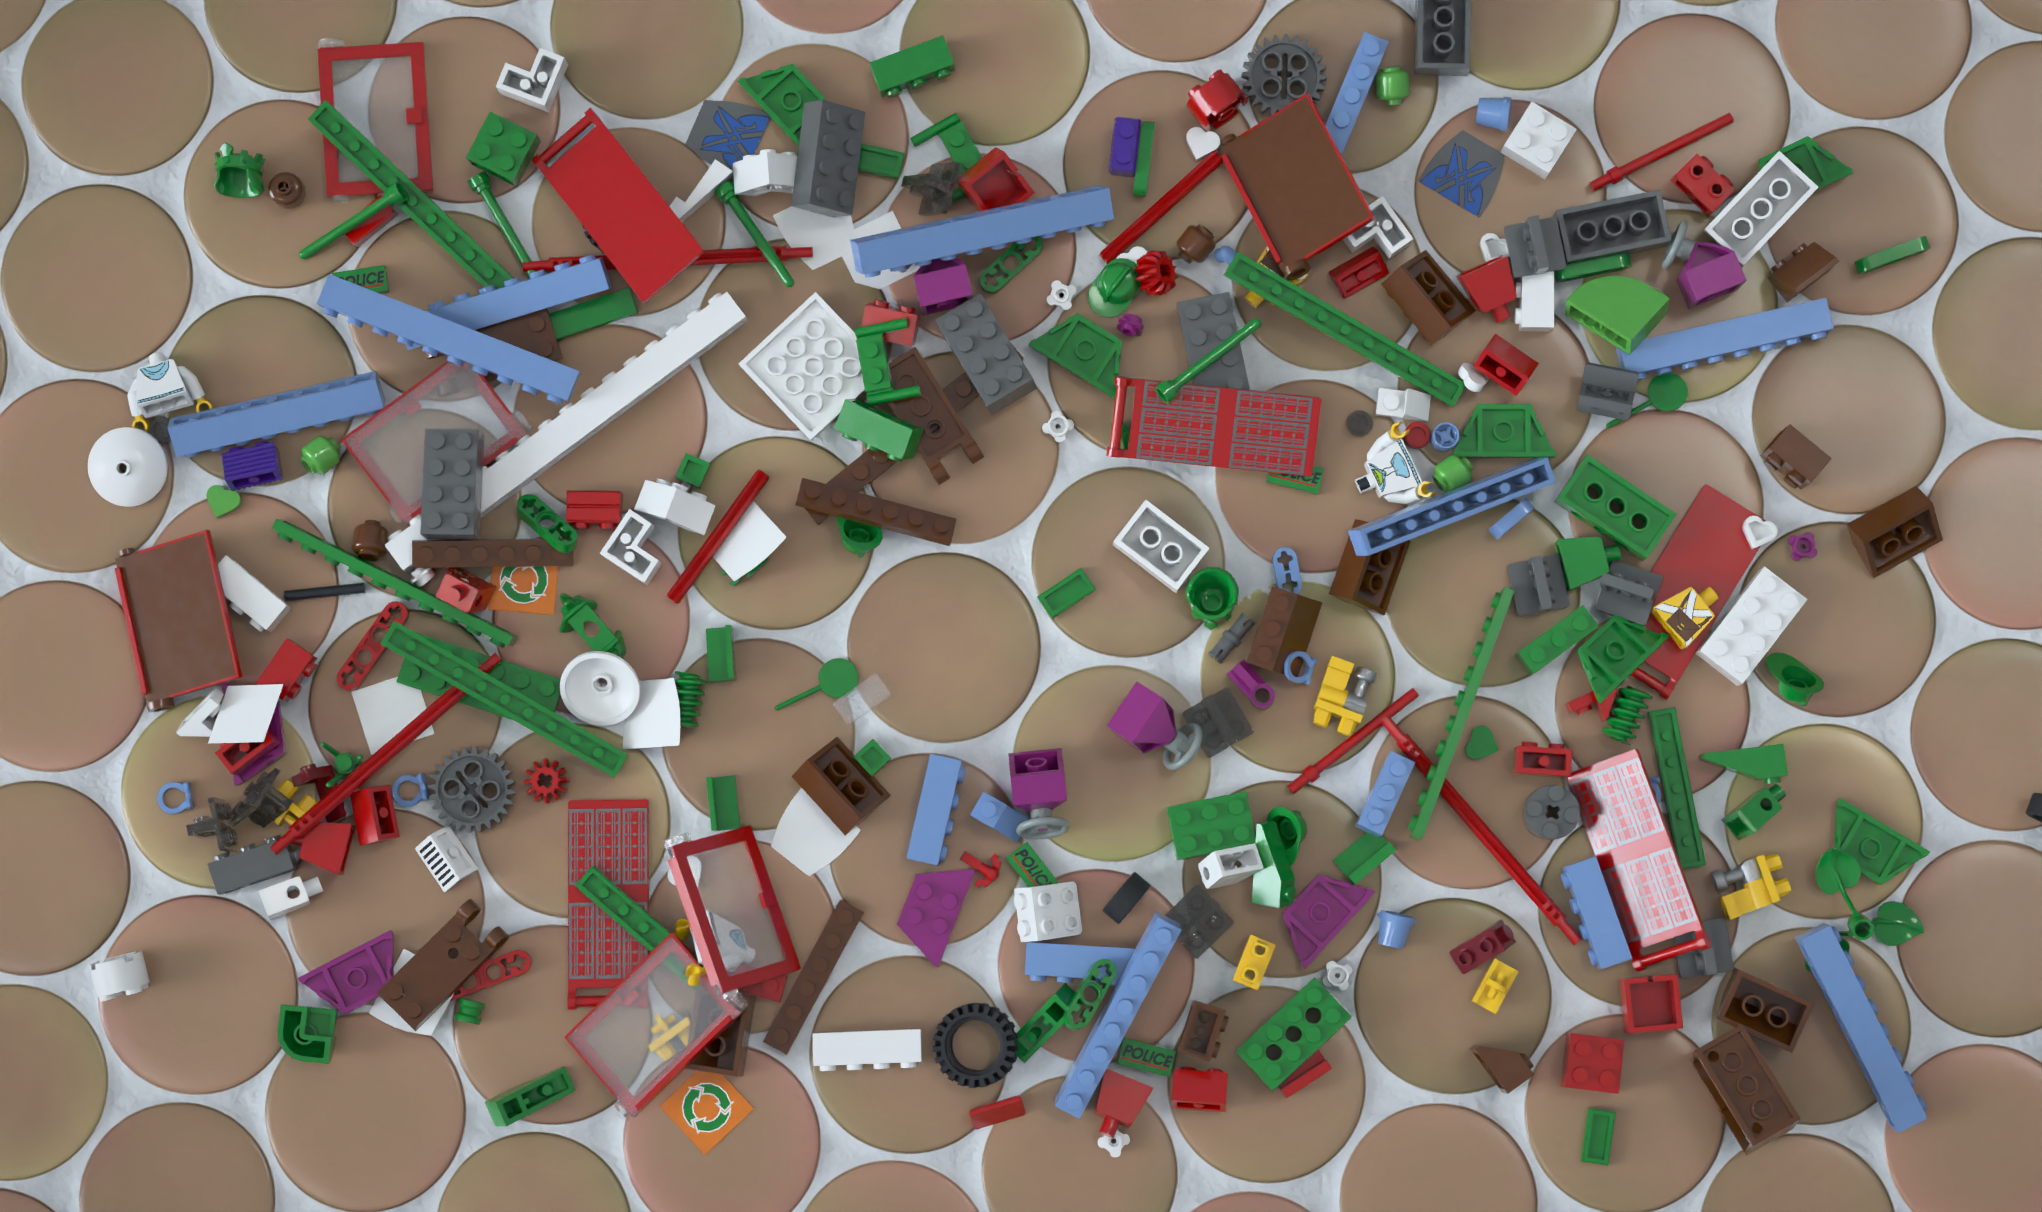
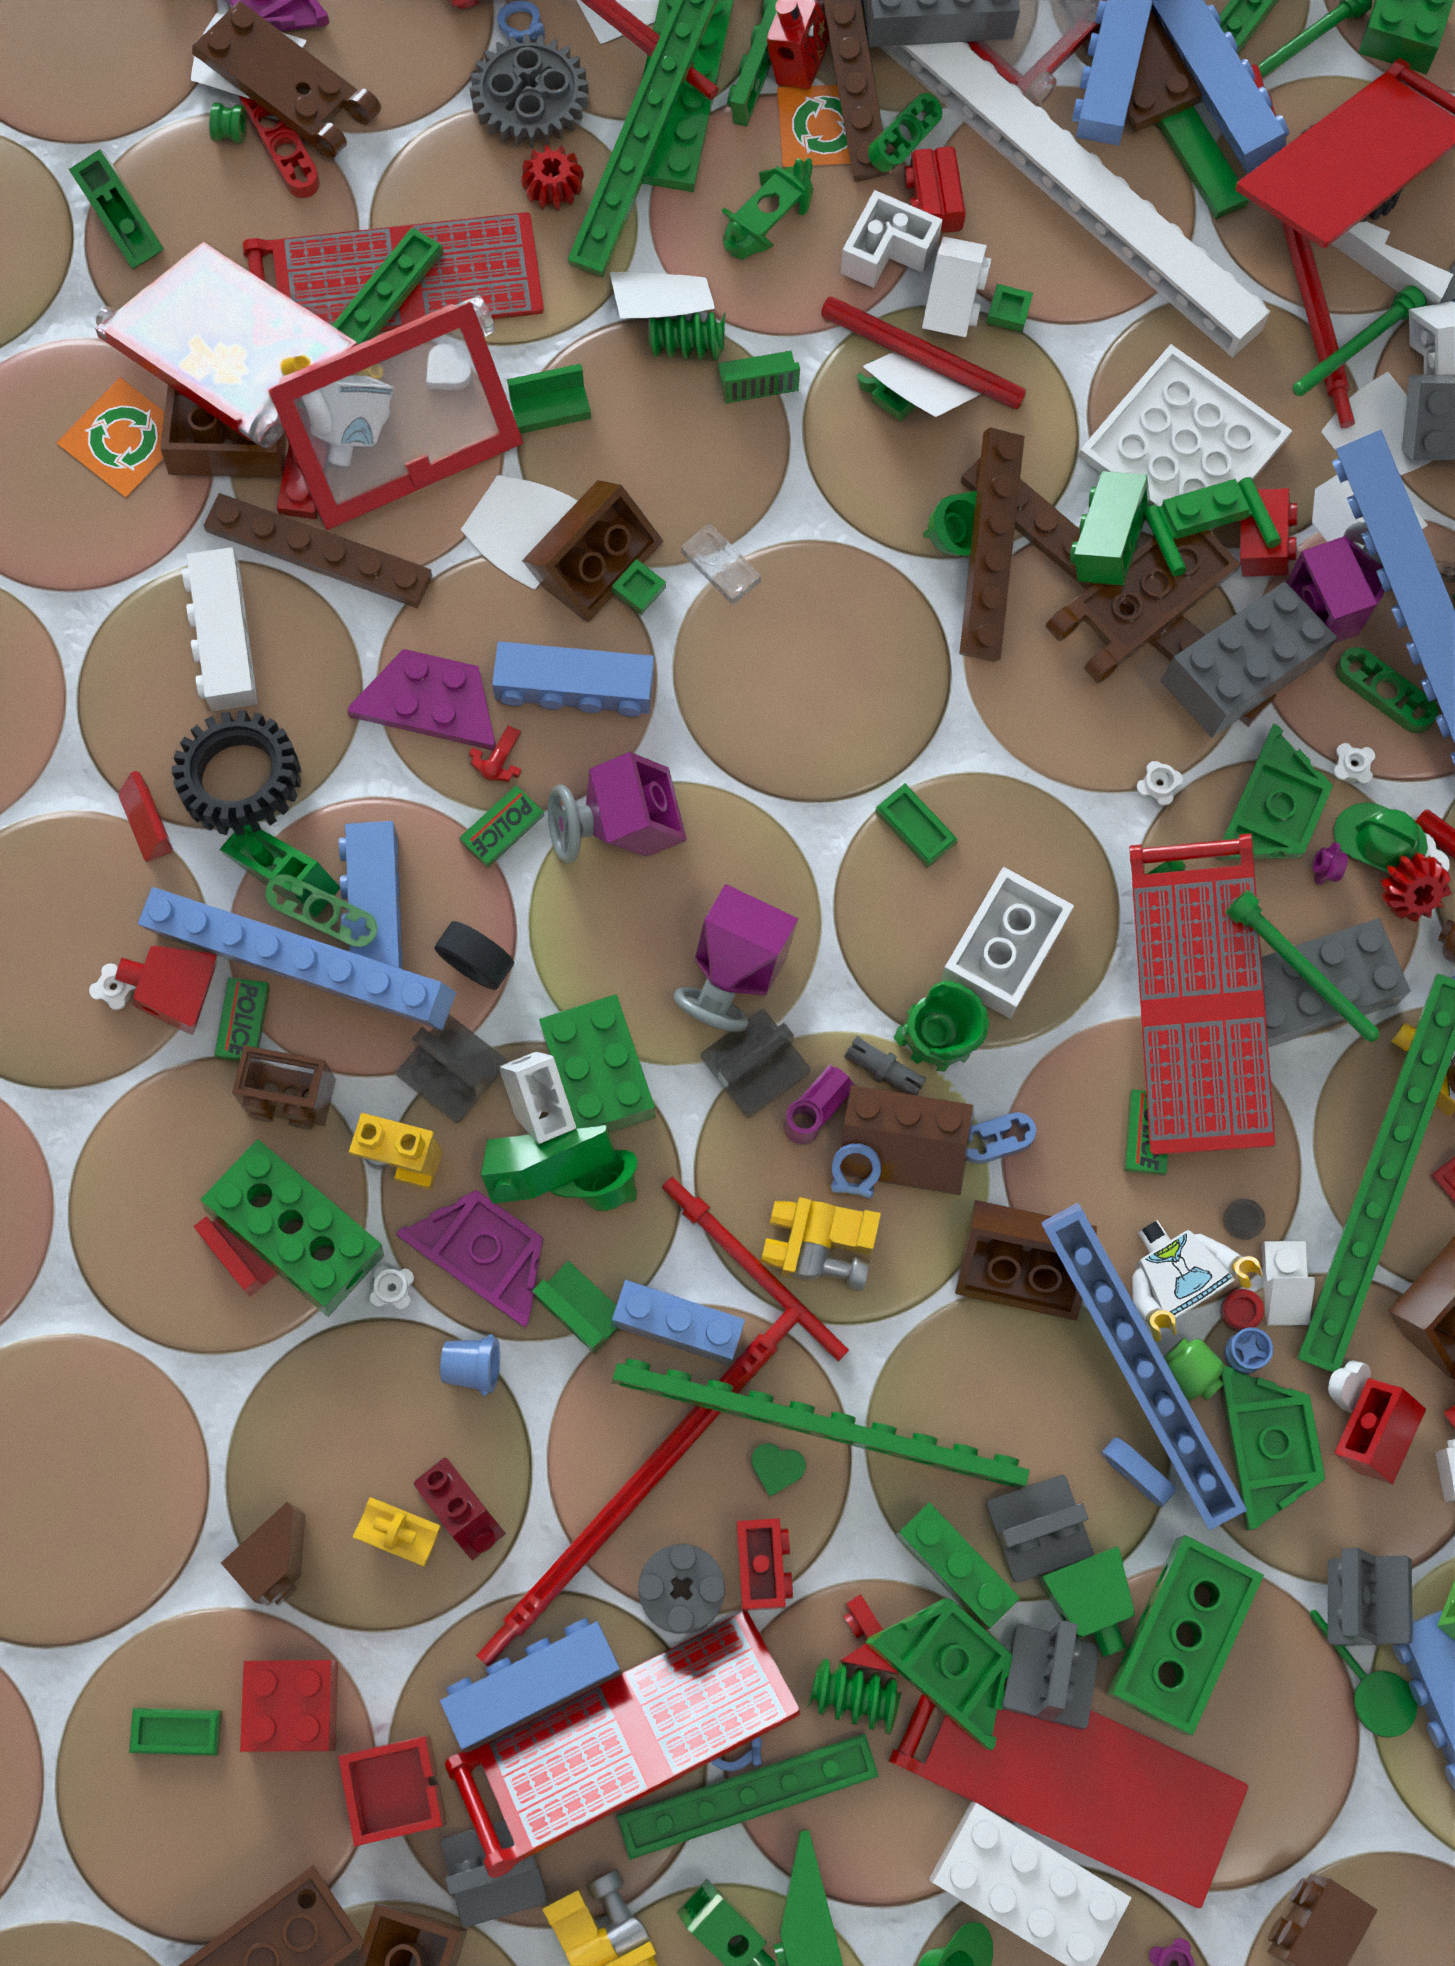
camera: 75 degrees right, 10 degrees down
white panel [415,826,478,893] -> none
white dish [560,651,640,726] -> none
green piece [775,658,859,711] -> none
medium blue slope [970,792,1029,842] -> none
white bracket [1014,881,1082,942] -> none
red brick [1171,1066,1228,1112] -> none
torso [1651,587,1719,650] -> none
white tile [1742,516,1778,549] -> none

